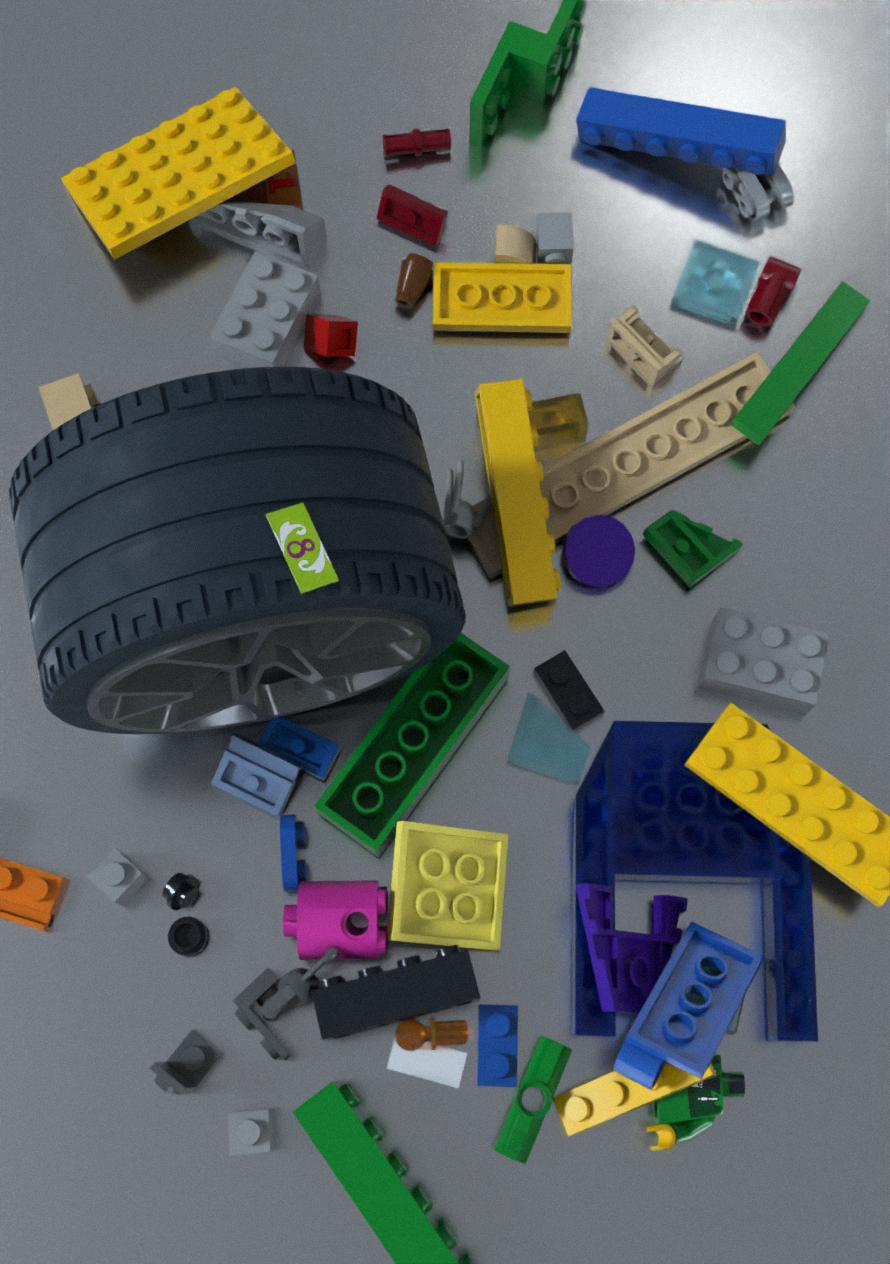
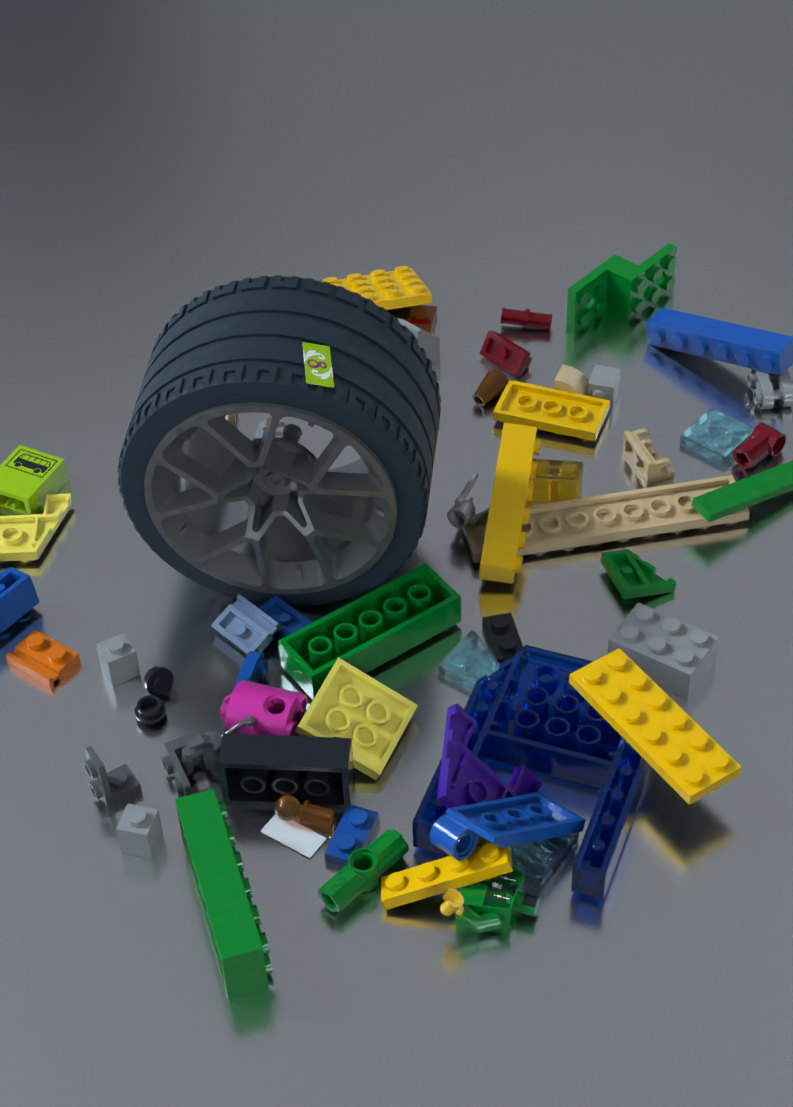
camera: 20 degrees right, 30 degrees down
dark purple tile [562,515,635,587] -> none

